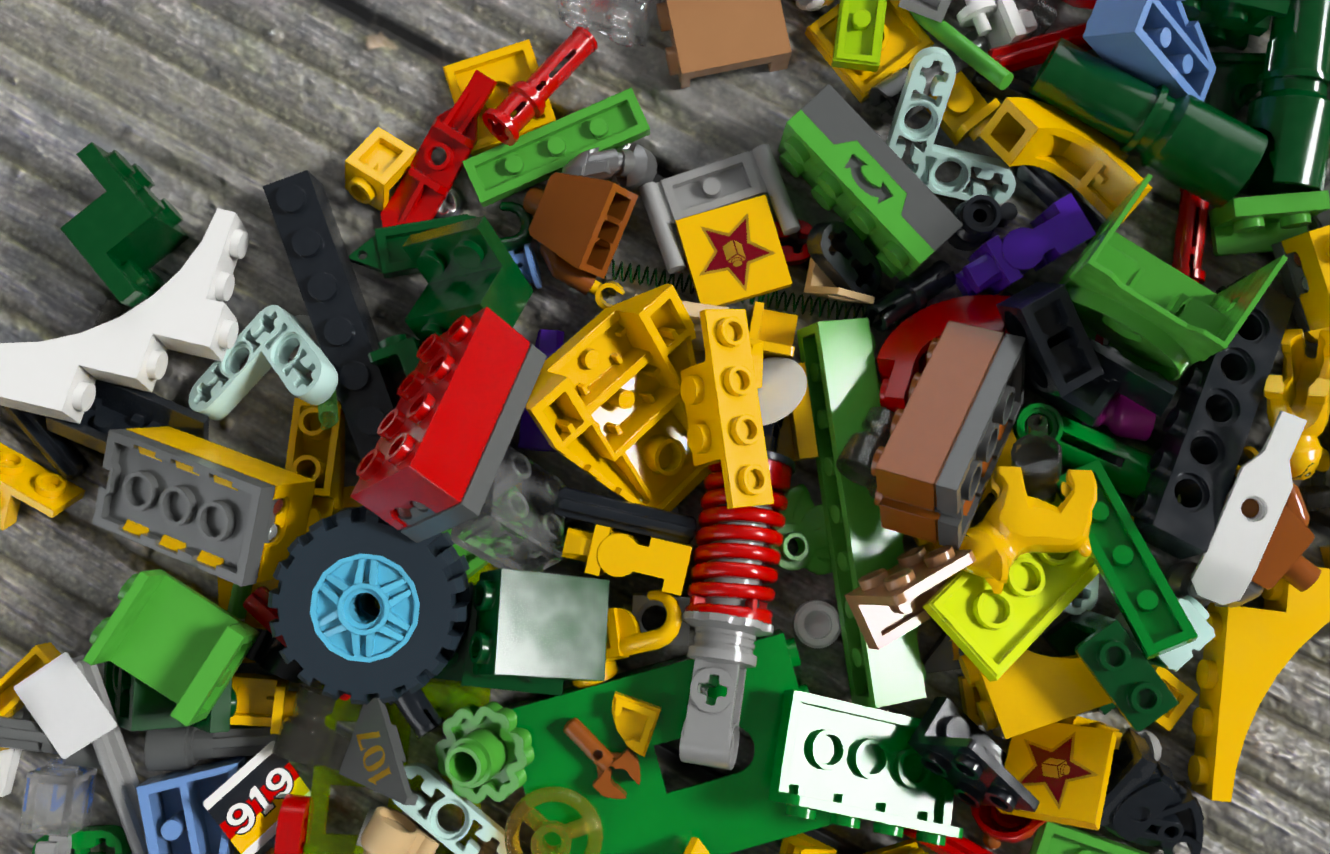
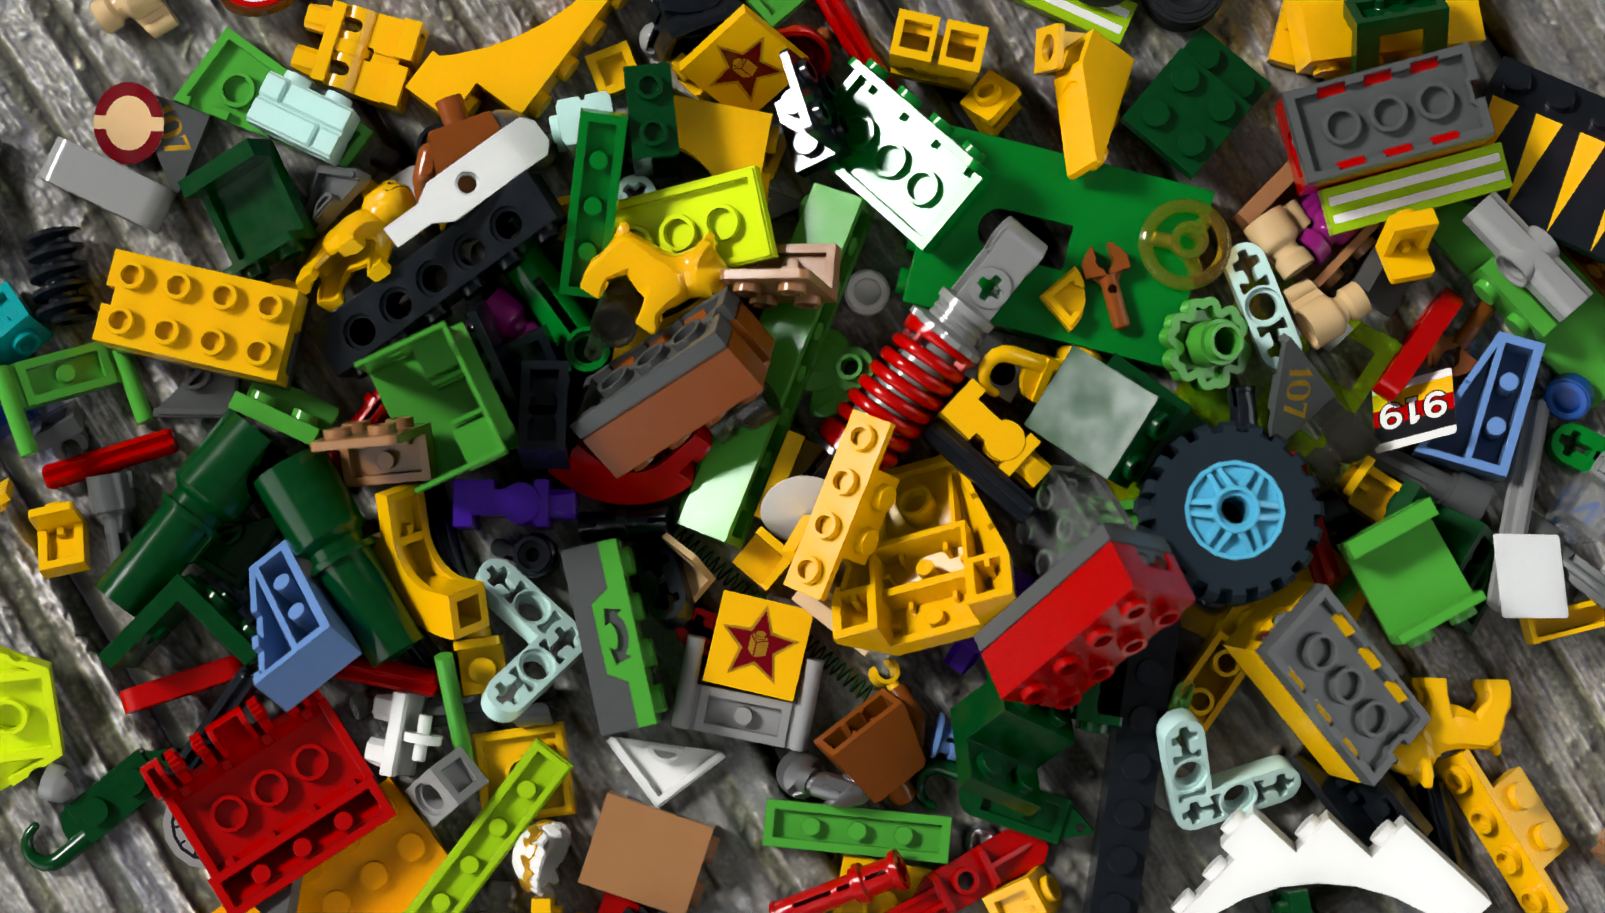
camera: 150 degrees left, 0 degrees up
none -> medium nougat bracket [310,416,438,487]
none -> white tile [606,736,726,808]
none -> yellow animal [1389,677,1511,789]

